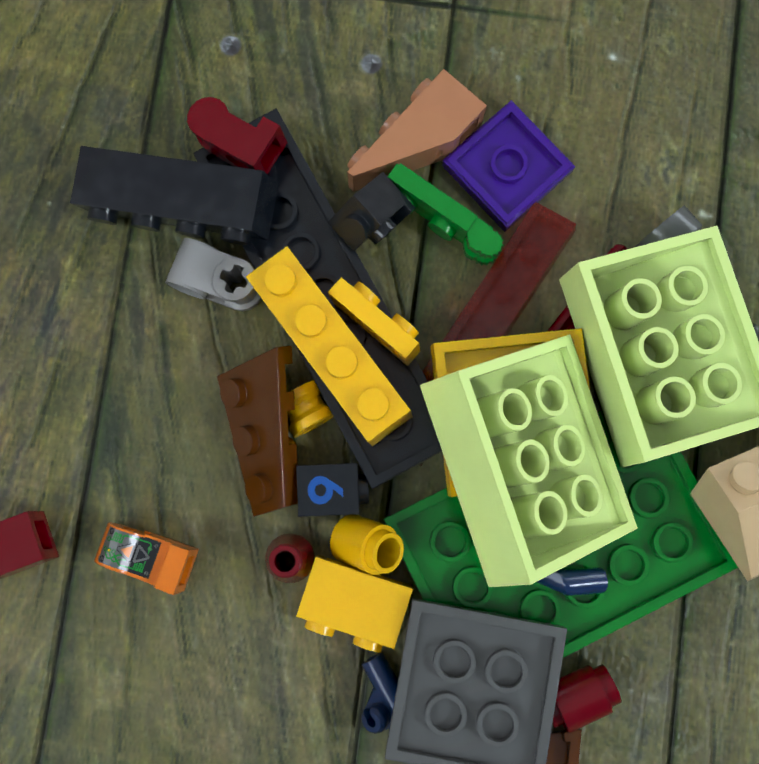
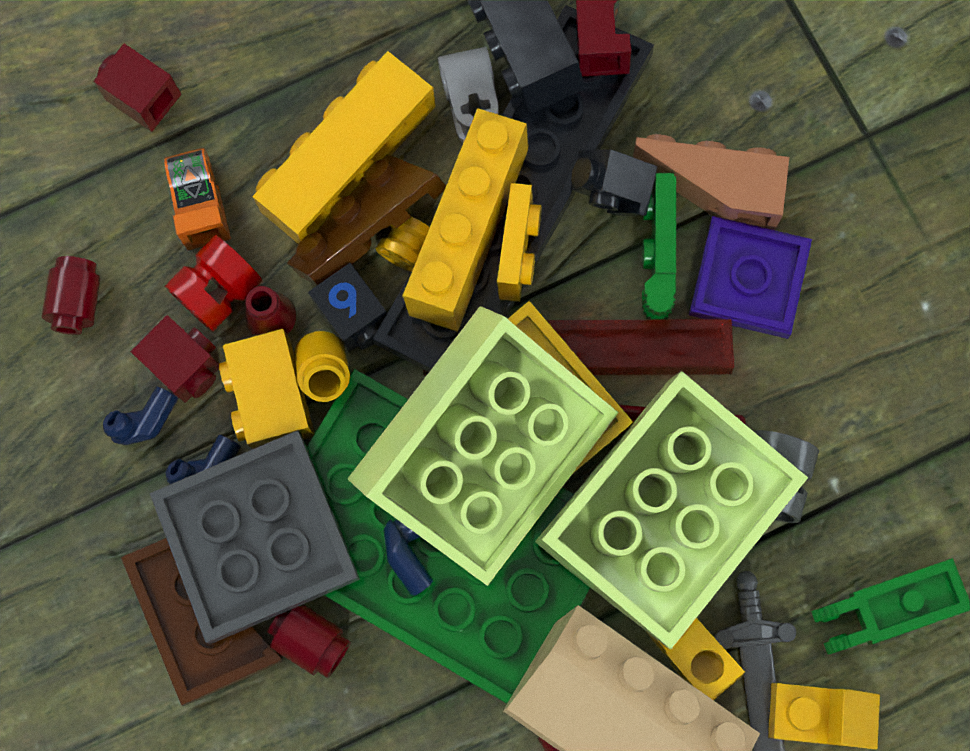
camera: 65 degrees right, 5 degrees down
none -> dark red brick [42,256,101,335]
none -> dark blue arm [103,386,179,445]
none -> dark red brick [130,315,219,403]
none -> red wheel [164,235,263,332]
none -> yellow brick [252,51,436,244]

